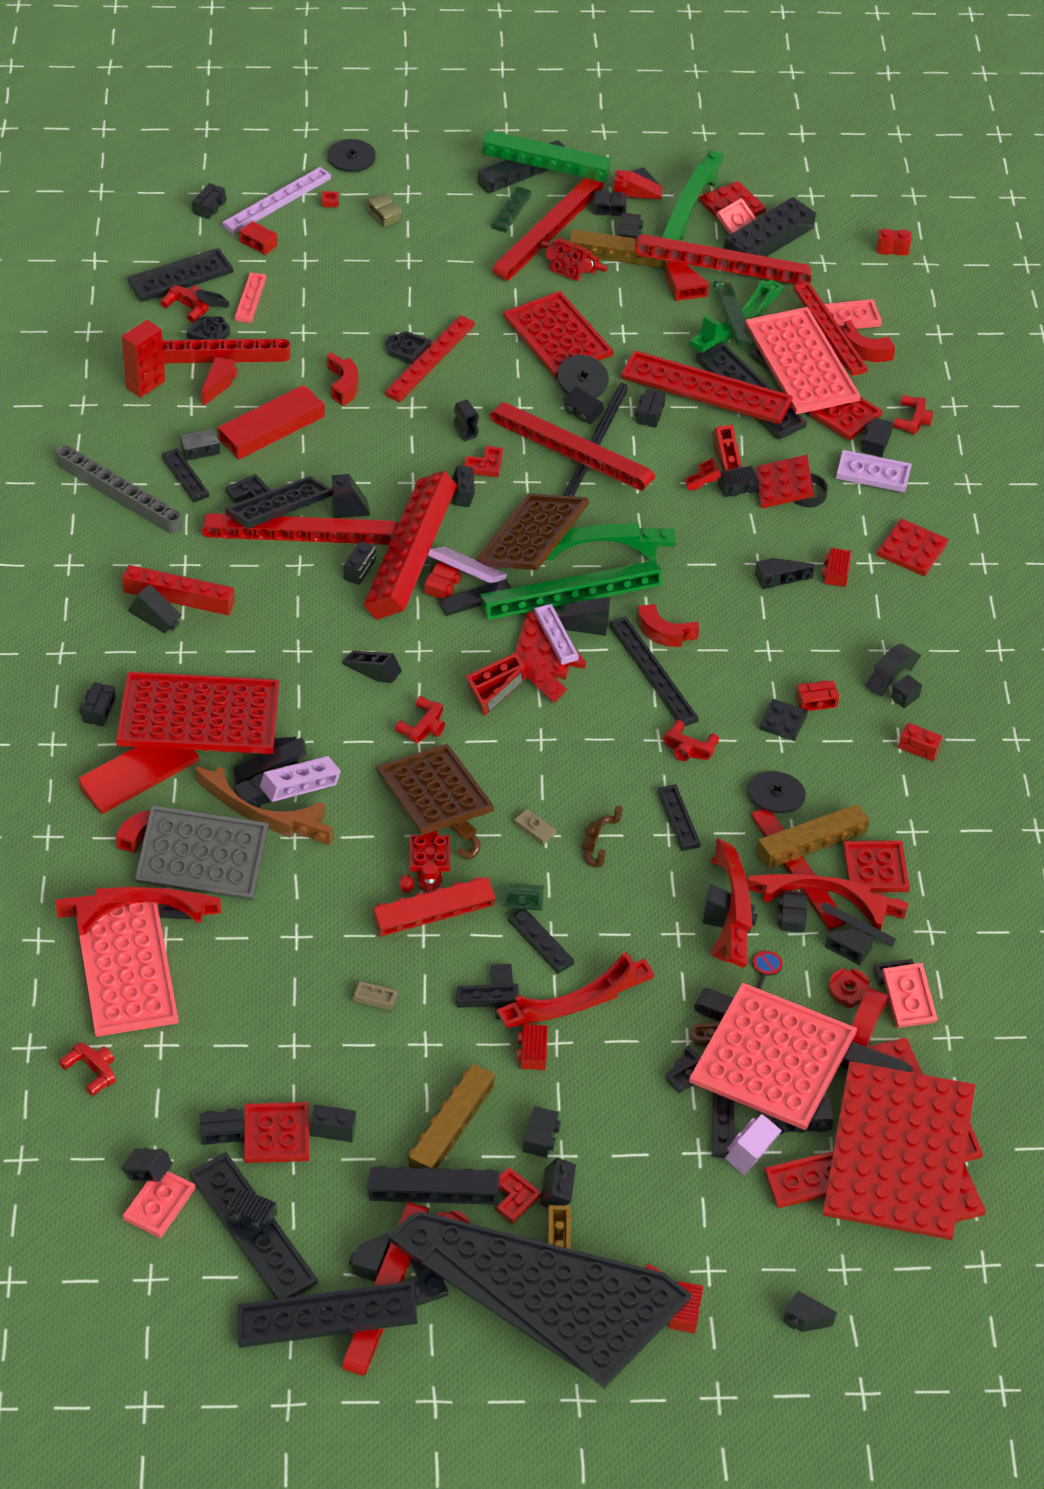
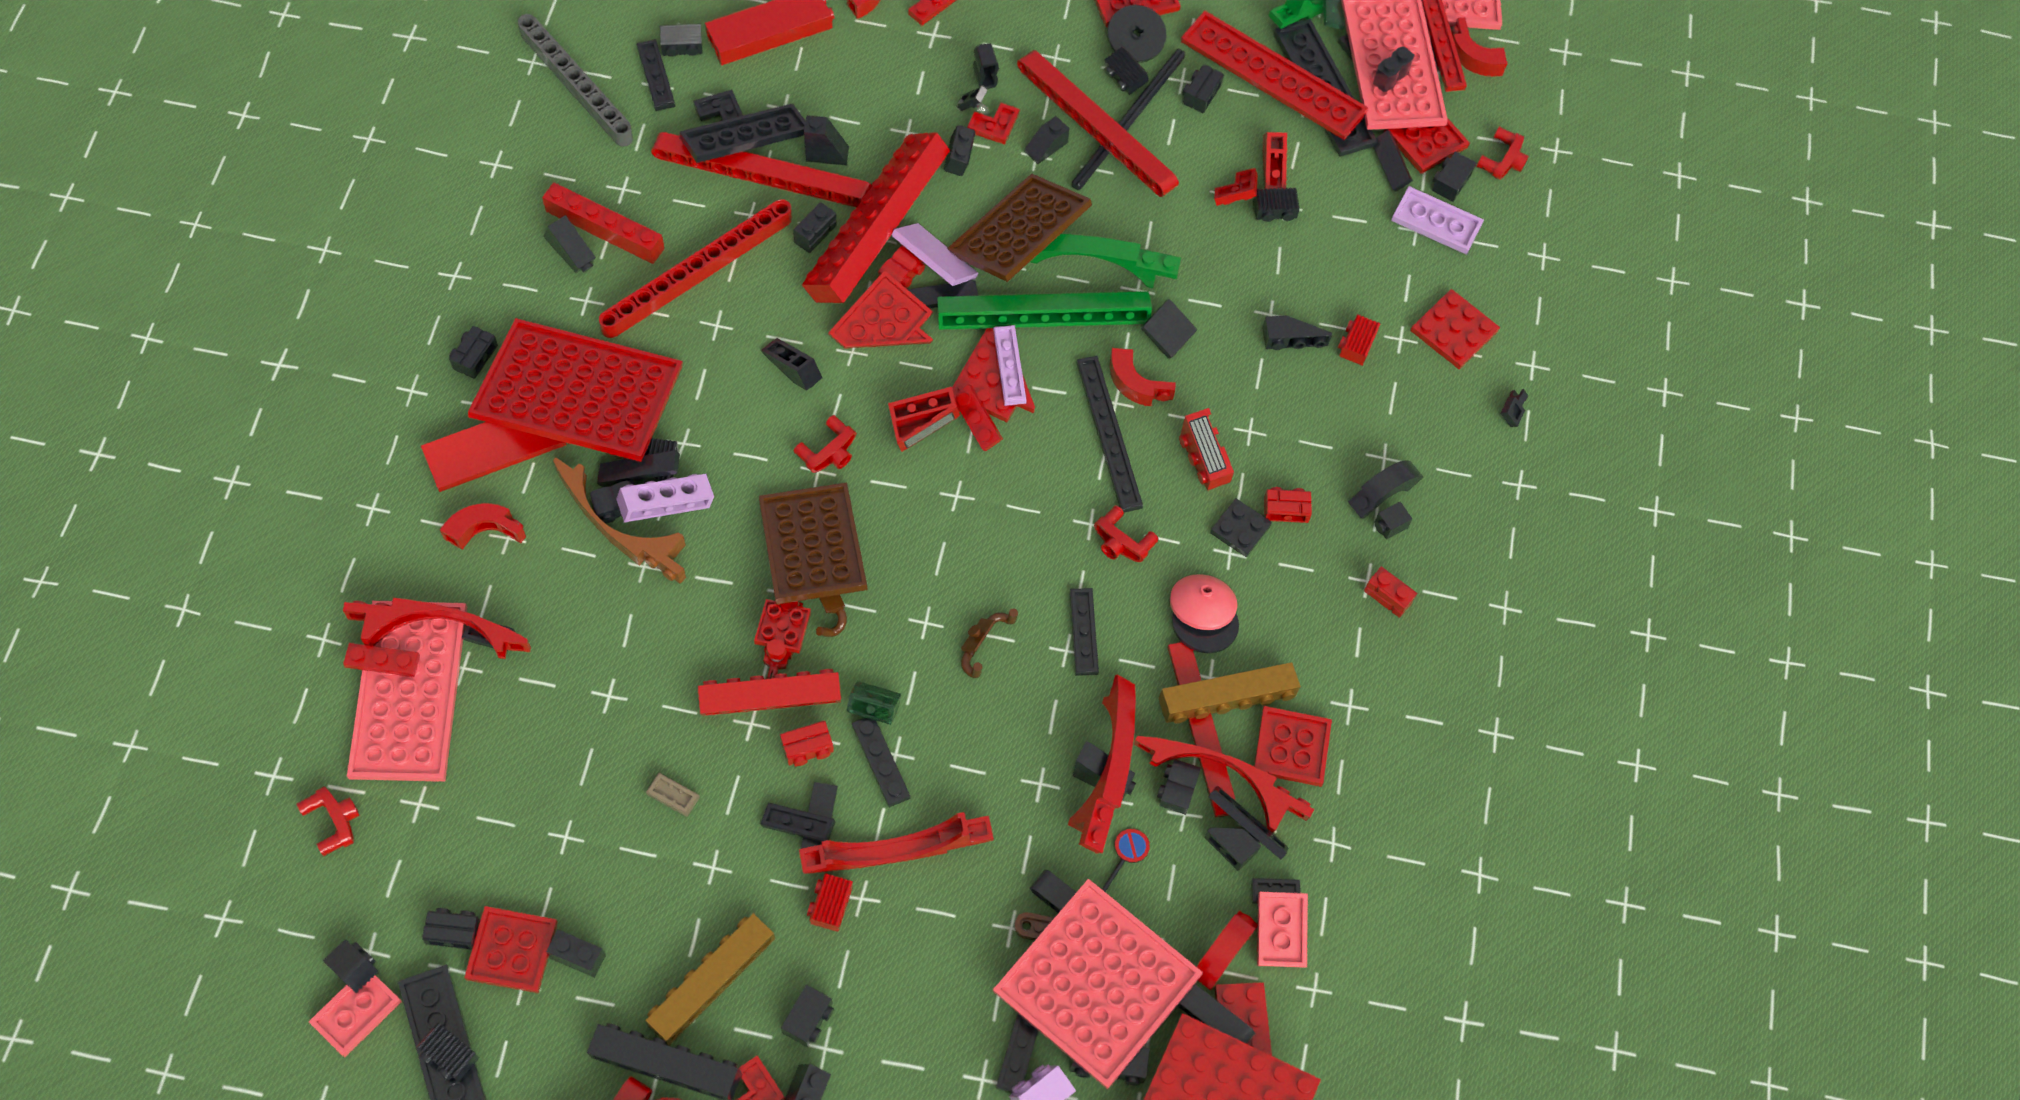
camera: 10 degrees right, 15 degrees up
dark grey plate [135,805,269,900] -> none
red plate [400,874,415,894] -> none
dark tan plate [514,809,556,845] -> none
black slope [559,597,611,636] -> none
black wing [666,1045,701,1094] -> none
red plate [756,454,814,509] -> none
black tyre [793,473,828,507] -> none
red plate [828,968,870,1008] -> none
none -> red plate [343,643,420,677]
none -> red beam [599,199,792,338]
none -> red brick [780,720,834,767]
none -> red wing [828,270,933,349]
none -> piece [956,86,989,115]
none -> black slope [1024,116,1070,164]
none -> black tile [1140,299,1198,359]
none -> coral dish [1170,574,1237,630]
none -> wedge [1179,408,1234,491]
none -> black brick [1373,46,1415,92]
none -> black tile [1374,130,1413,192]
none -> black plate [1500,389,1528,427]

